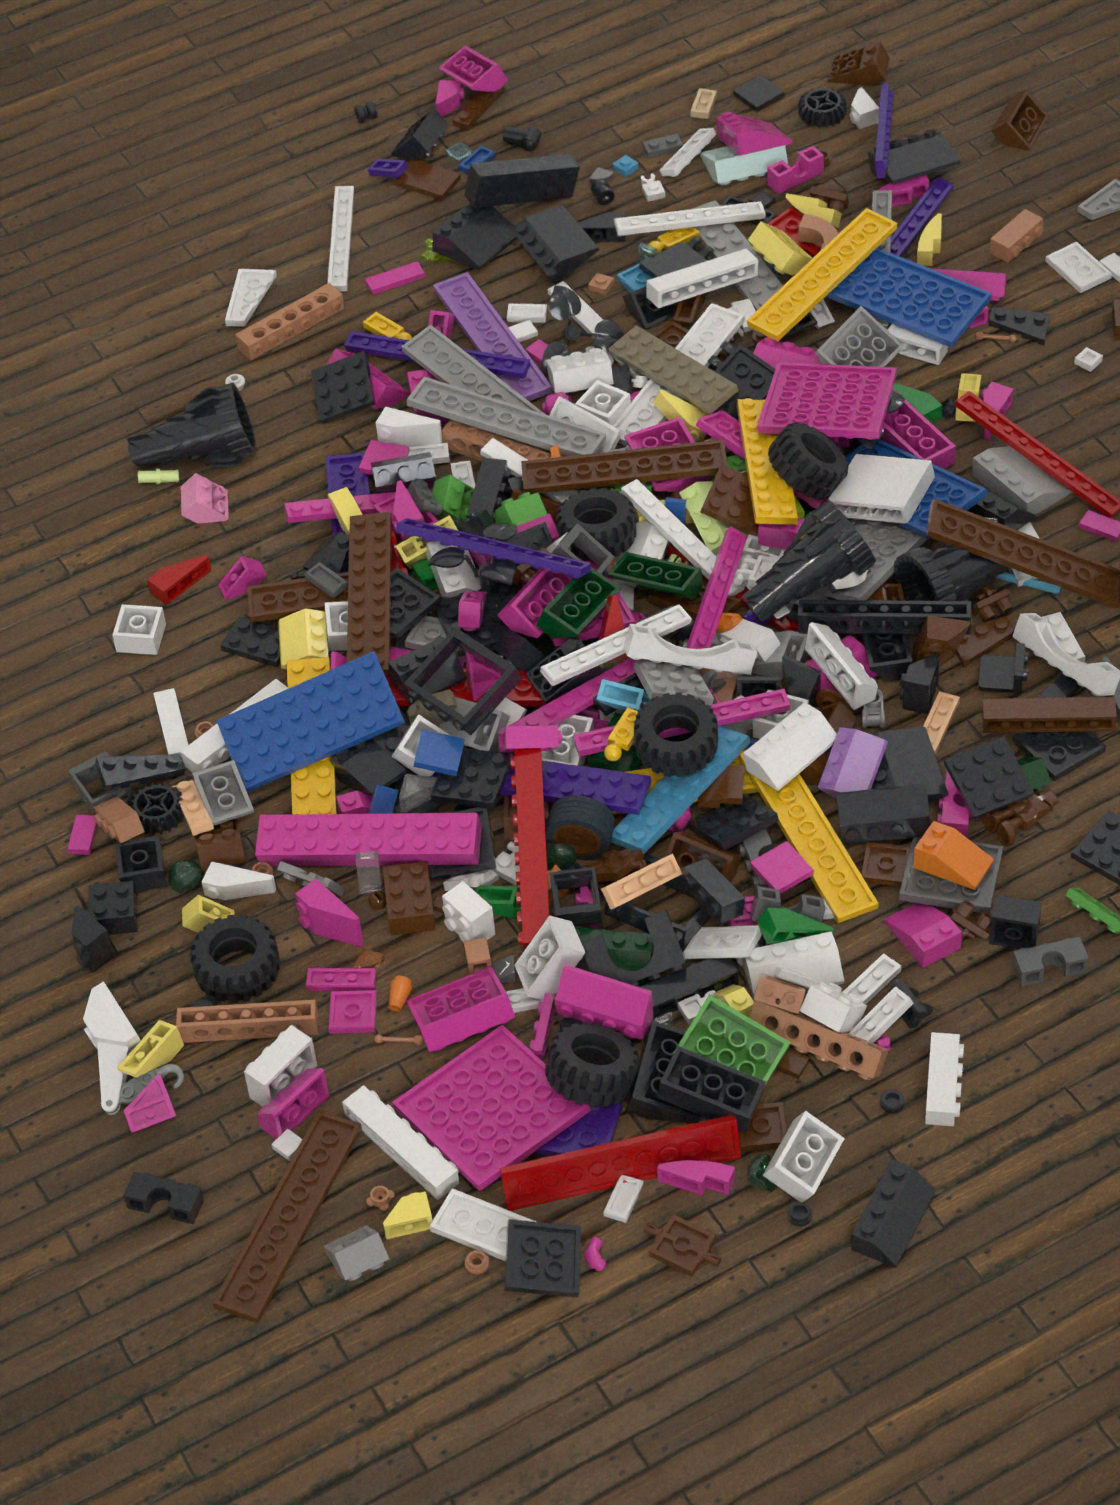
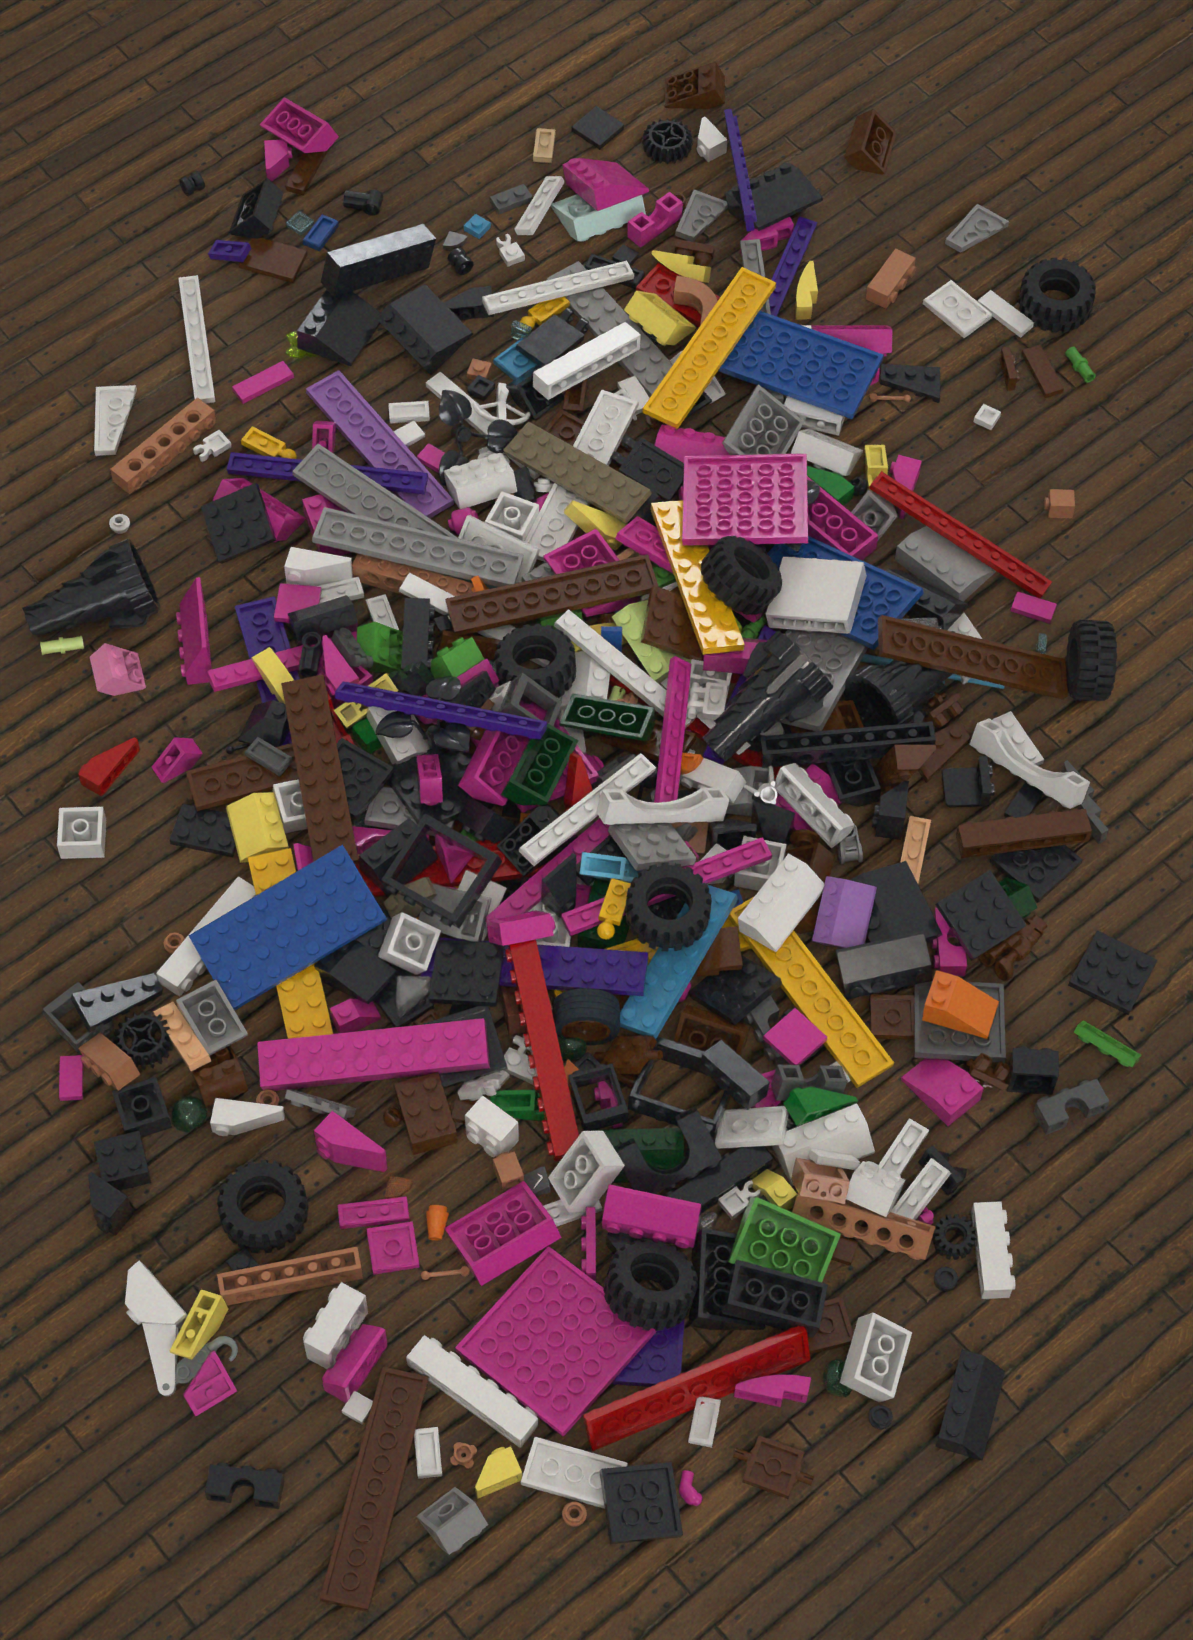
camera: 15 degrees left, 10 degrees up
white tile [153,688,188,755] -> none
light yellow slope [182,895,235,933] -> none
clear tile [355,852,382,893] -> none
blue tile [369,784,398,814] -> none
blue tile [413,730,465,776] -> none
light nougat plate [601,854,682,909] -> none
none -> dark pink slope [176,577,212,685]
none -> white plate [193,430,231,462]
none -> black piece [299,632,323,677]
none -> white tile [414,1427,442,1479]
none -> black plate [468,375,495,401]
none -> white piece [472,383,531,425]
none -> black slope [541,853,576,918]
none -> light grey wing [675,190,728,242]
none -> white plant [744,766,777,804]
none -> white slope [791,428,863,477]
none -> light grey slope [851,490,897,542]
none -> black tyre [933,1214,976,1260]
none -> clear light blue tile [1036,633,1047,654]

